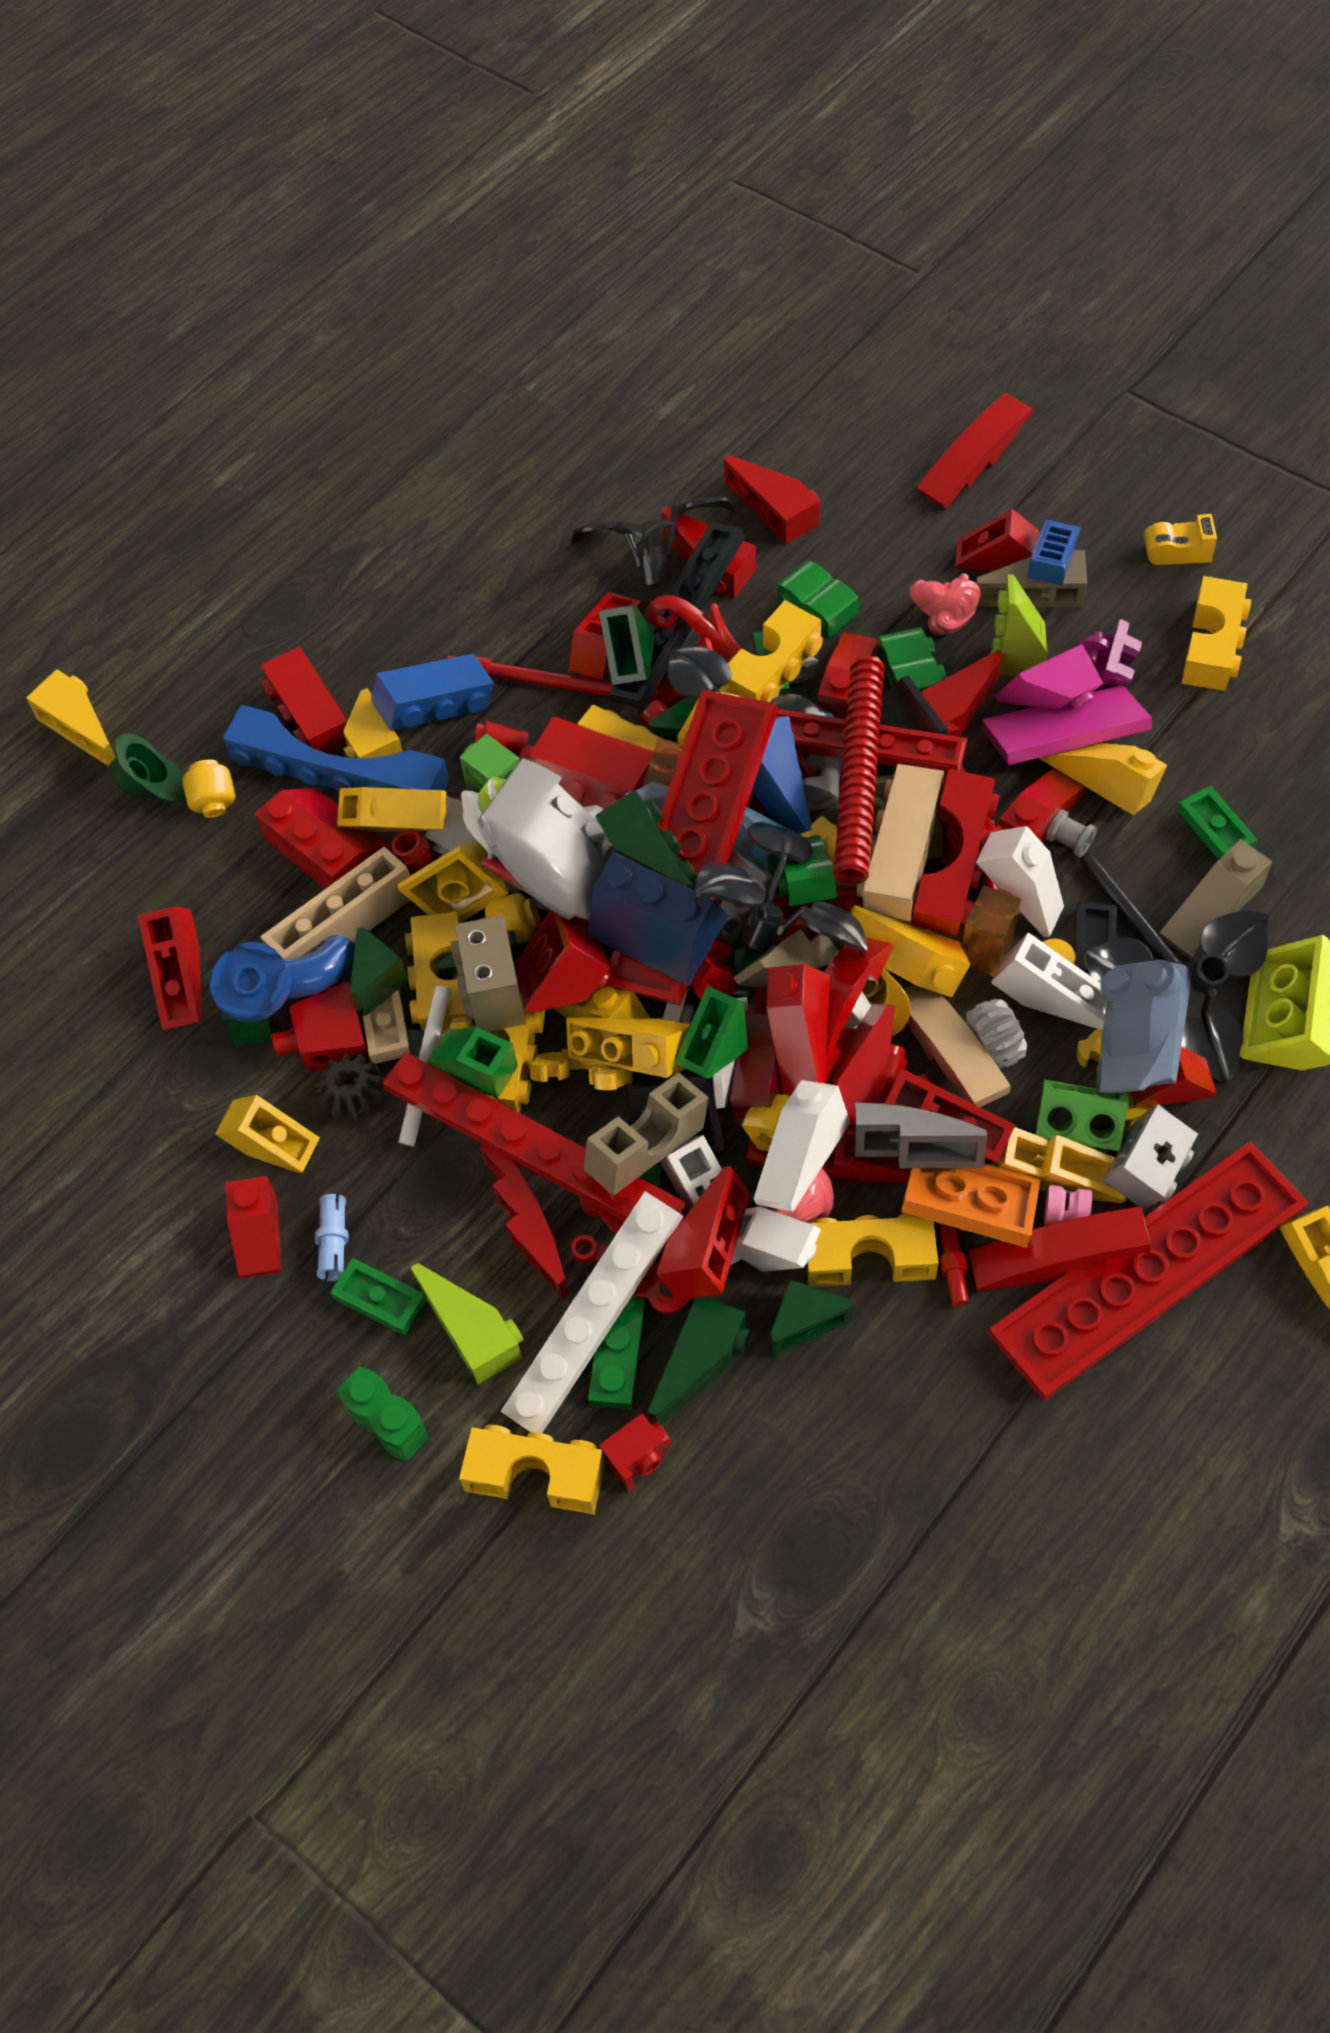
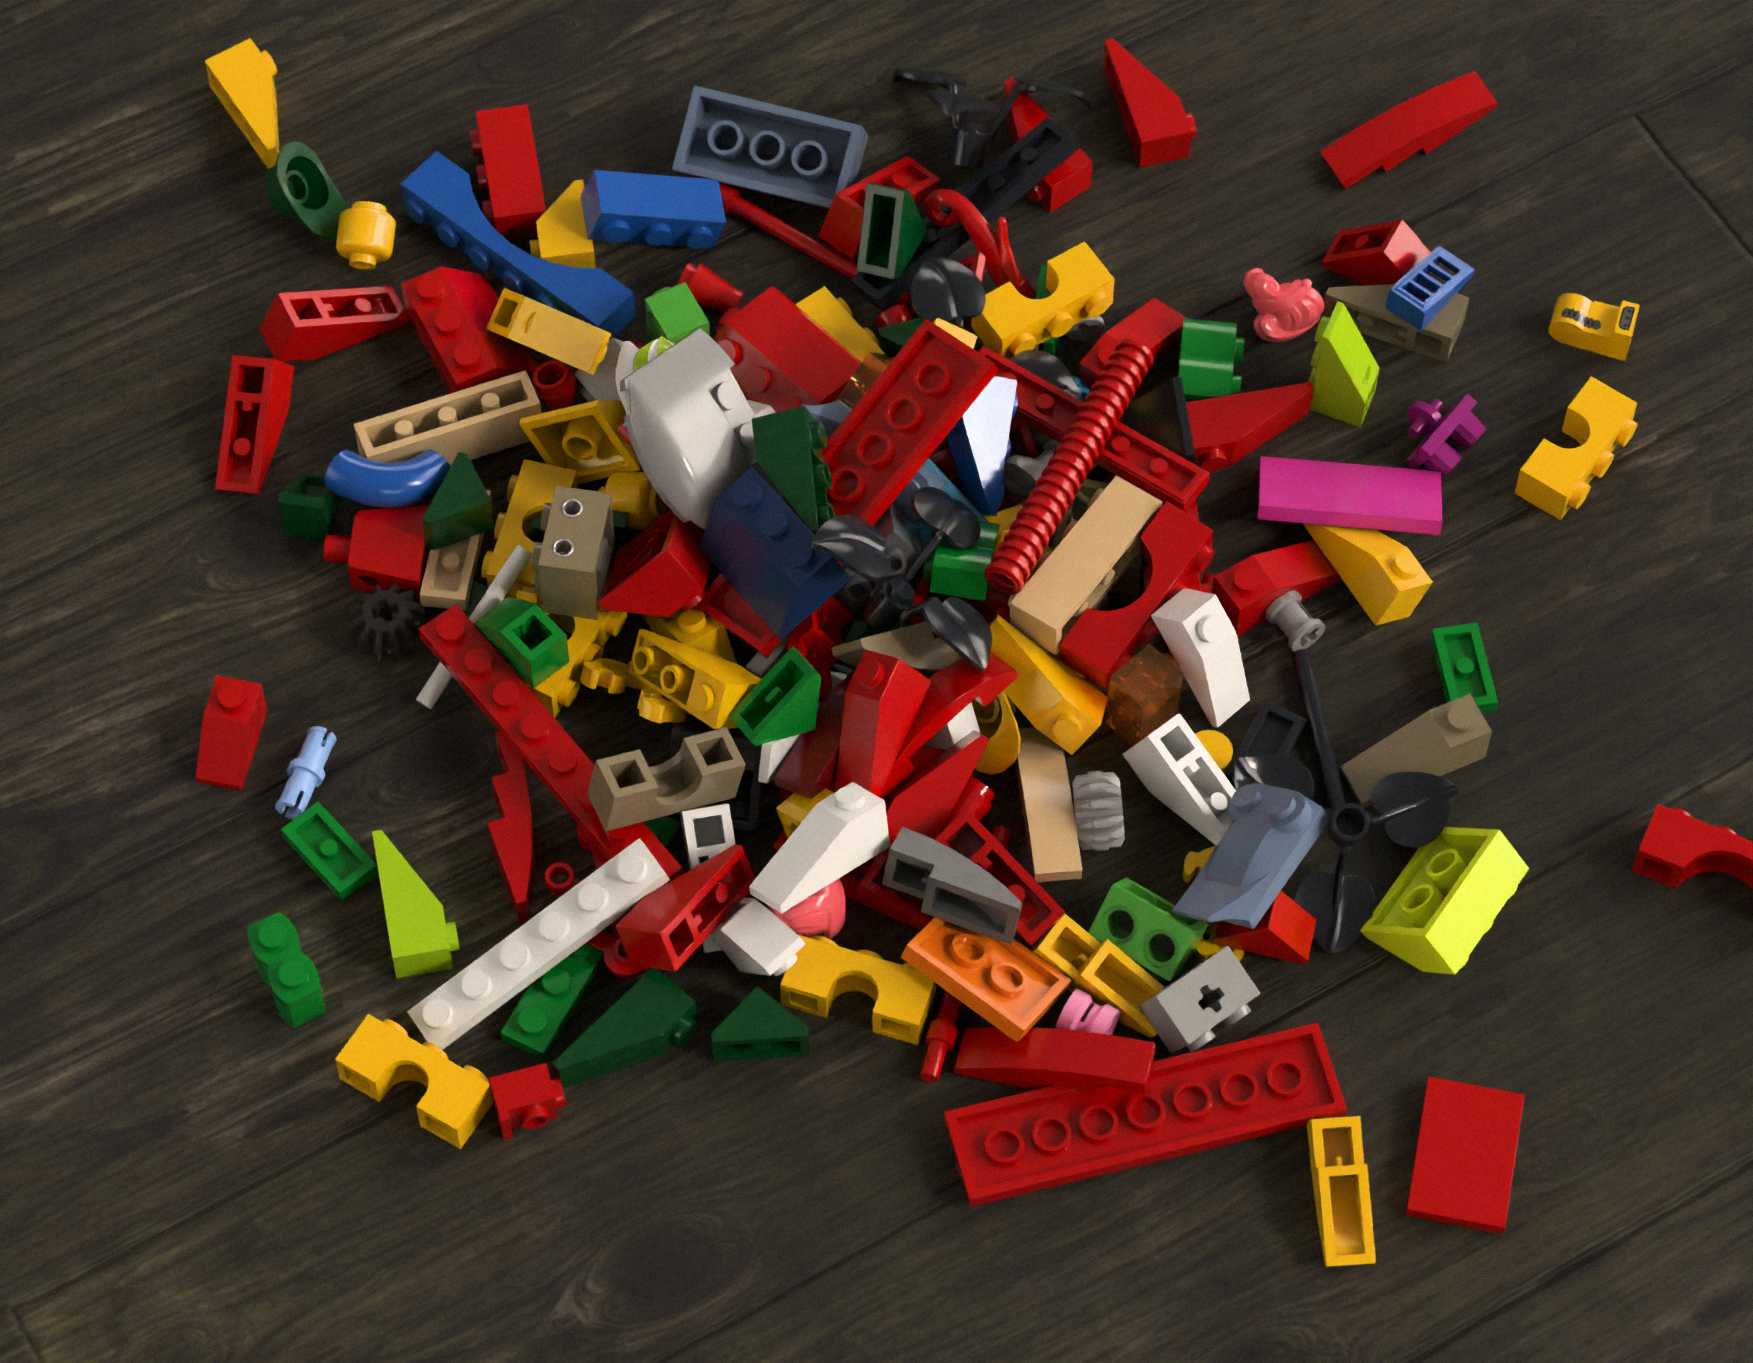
camera: 15 degrees right, 0 degrees up
blue tile [209,942,292,1022] -> none
yellow slope [215,1095,320,1173] -> none
green brick [777,560,859,639] -> none
dark pink slope [995,644,1103,710] -> none
none -> red slope [259,286,410,362]
none -> sand blue slope [672,85,868,209]

